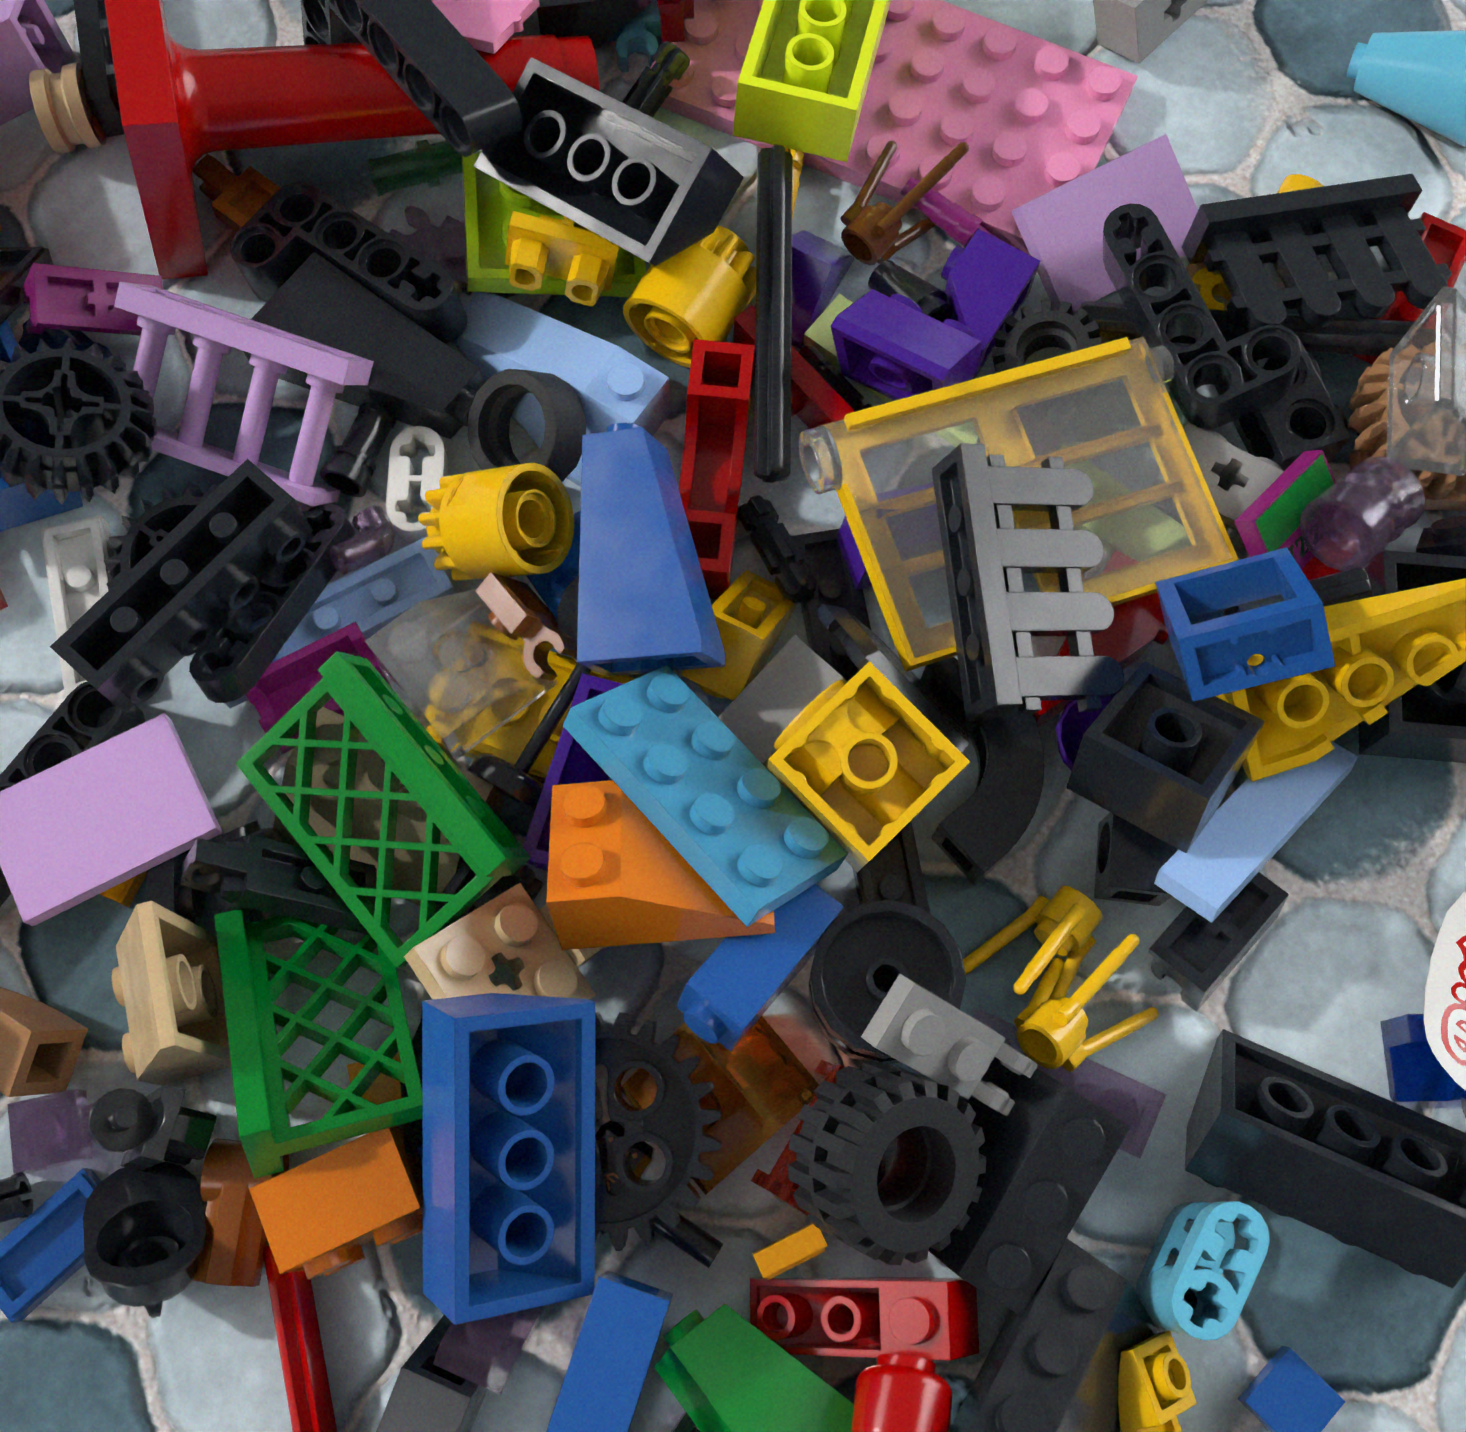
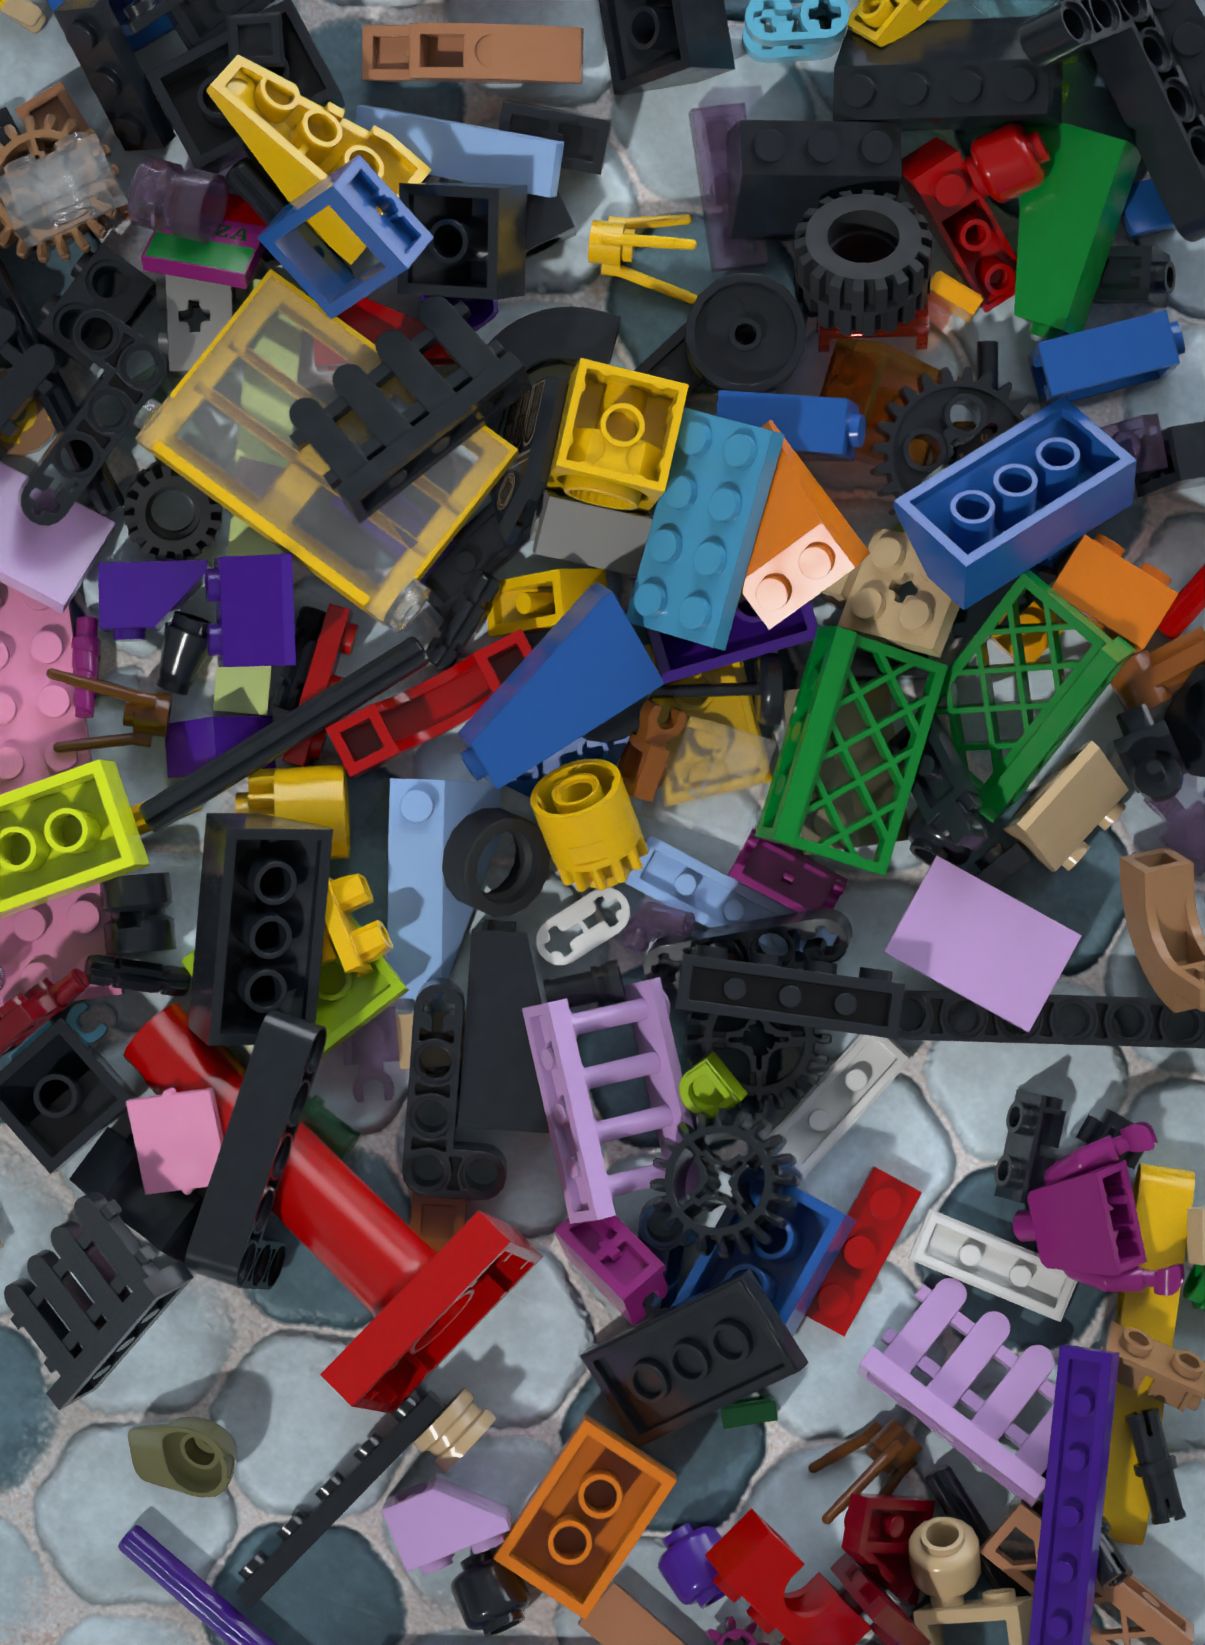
camera: 120 degrees left, 15 degrees up
light grey hinge [861,974,1039,1116] -> none
yellow plant [1014,934,1159,1072] -> none
none -> black wheel [99,872,177,955]
none -> nougat slope [362,23,584,84]
none -> lime tile [679,1051,748,1118]

